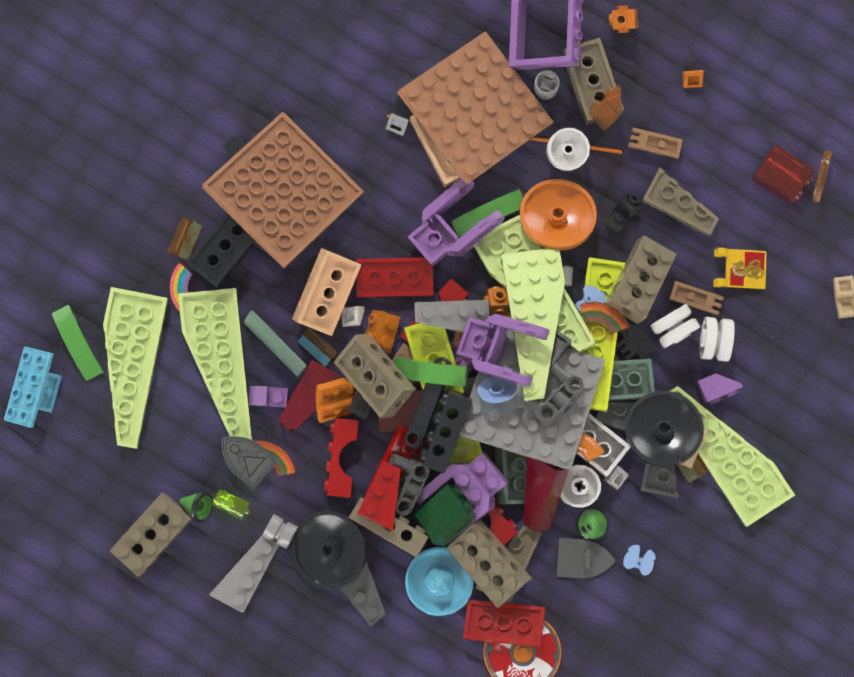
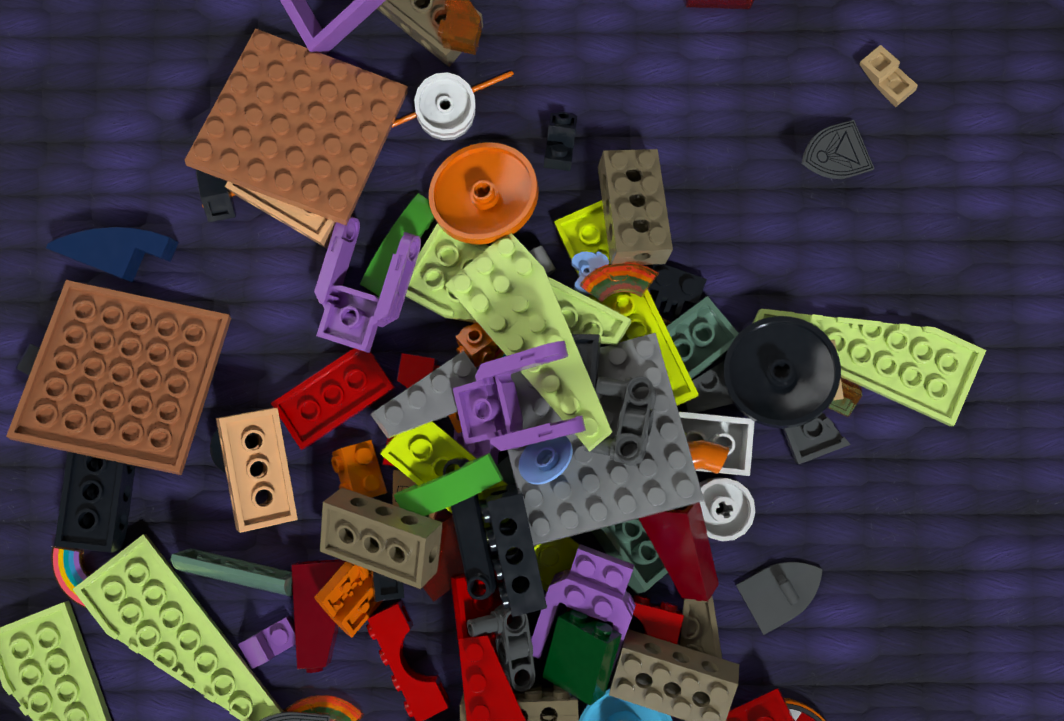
camera: 30 degrees left, 0 degrees up
clear orange slope [167,217,203,260] -> none
slope [297,327,338,367] -> none
white slope [342,306,364,327] -> none
light grey wheel [533,70,560,100] -> none
bright green hat [576,508,609,541] -> none
white slope [604,465,629,490] -> none
light blue piece [623,545,656,575] -> none
medium nougat hinge [628,128,683,159] -> none
dark tan wing [642,167,719,237] -> none
white wheel [650,304,700,348] -> none
medium nougat hinge [669,281,724,316] -> none
medium lavender slope [695,373,743,405] -> none
white wheel [699,317,734,362] -> none
flag [713,248,766,289] -> none
none -> dark blue slope [46,227,179,282]
none -> dark grey shield [801,120,874,179]

